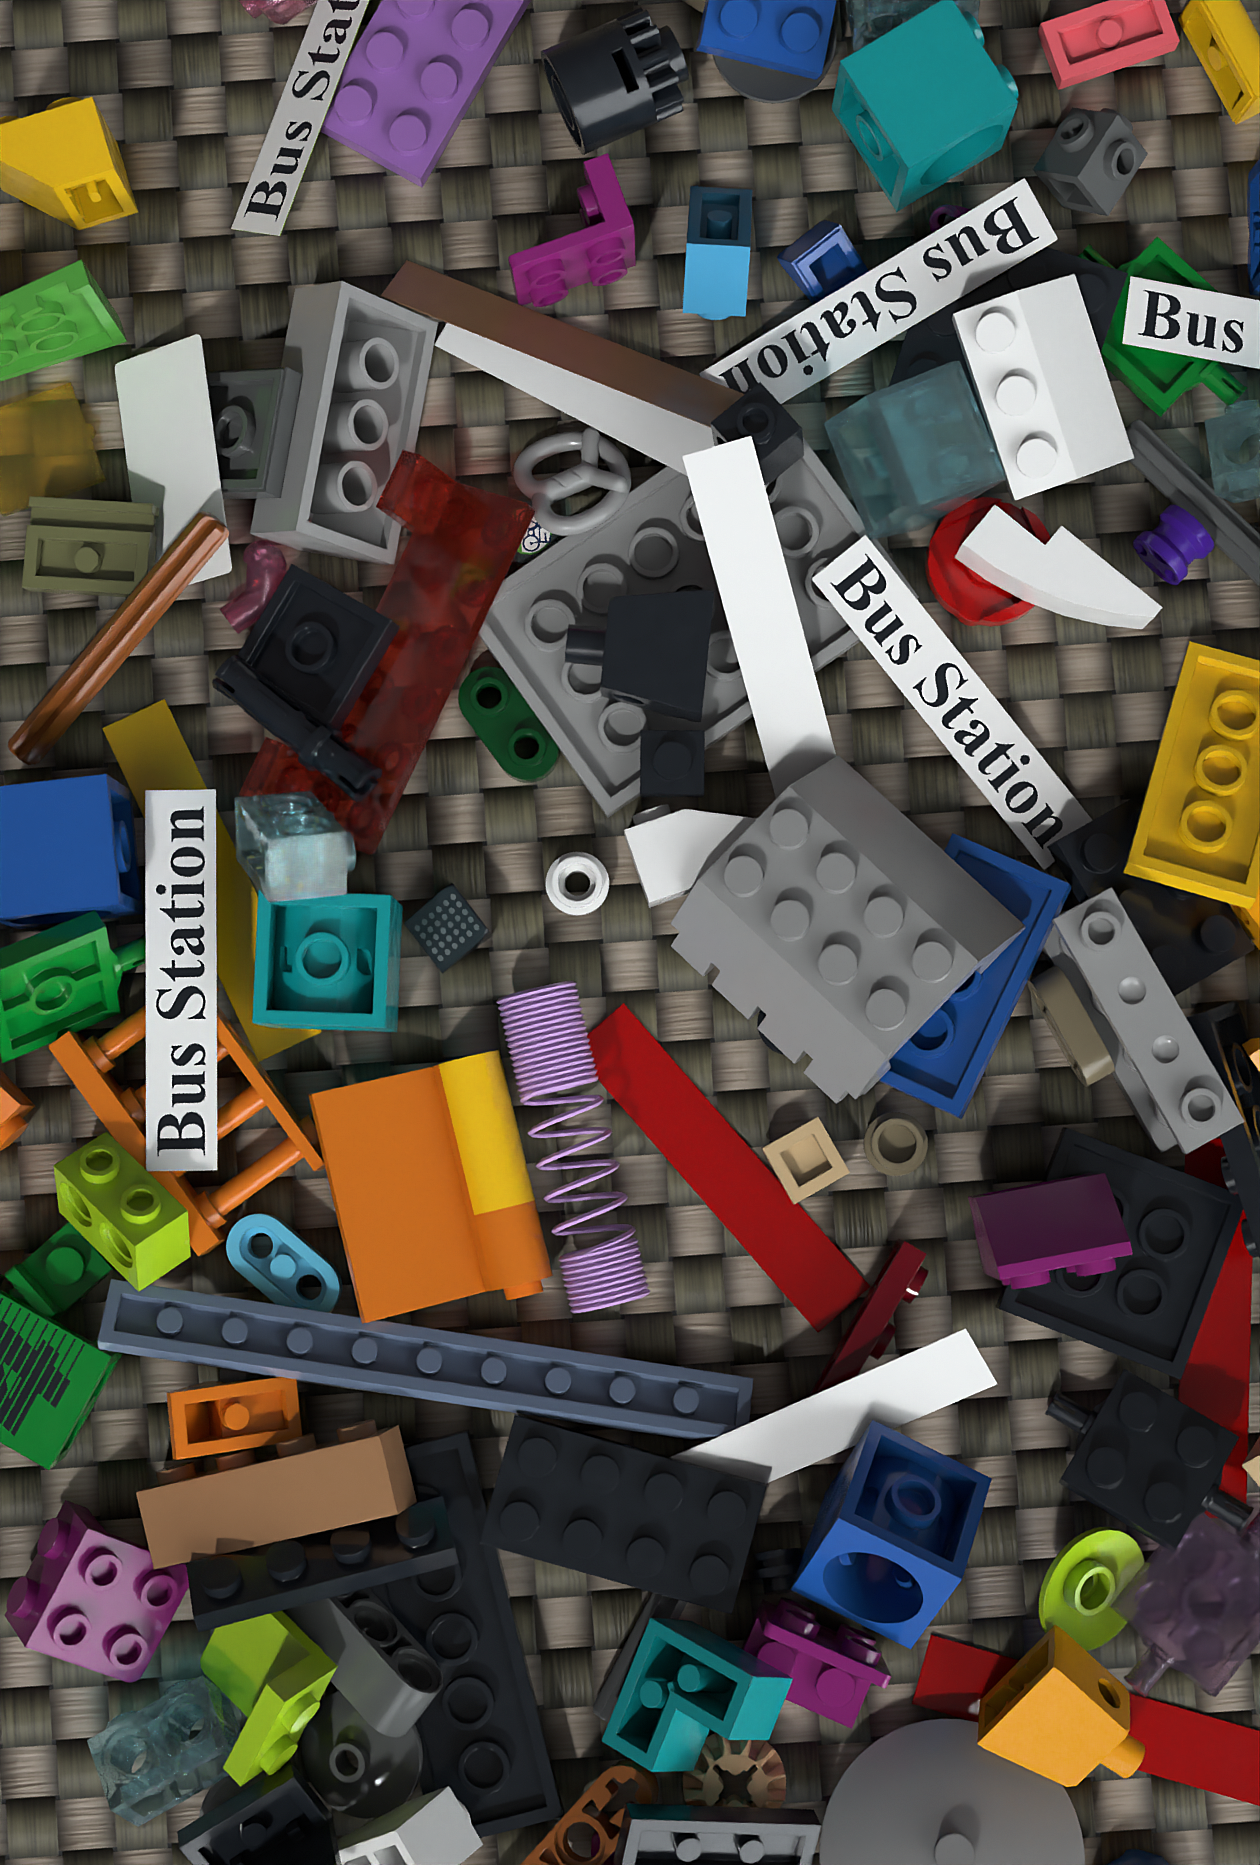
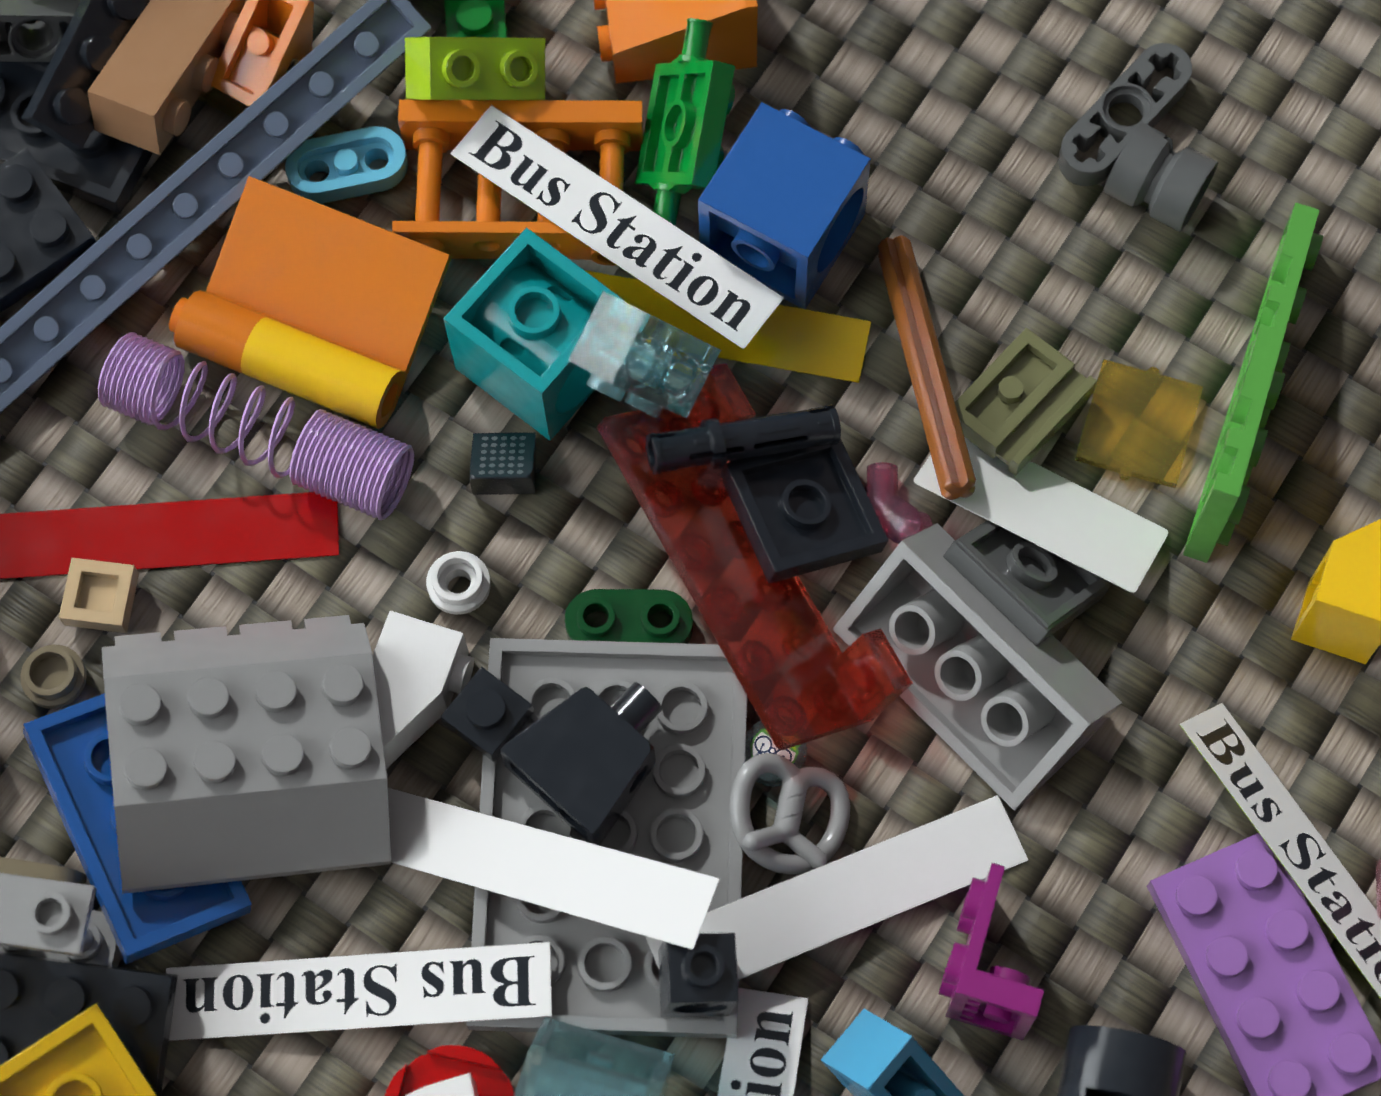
camera: 125 degrees right, 15 degrees down
medium nougat sticker [381,260,745,428] -> none

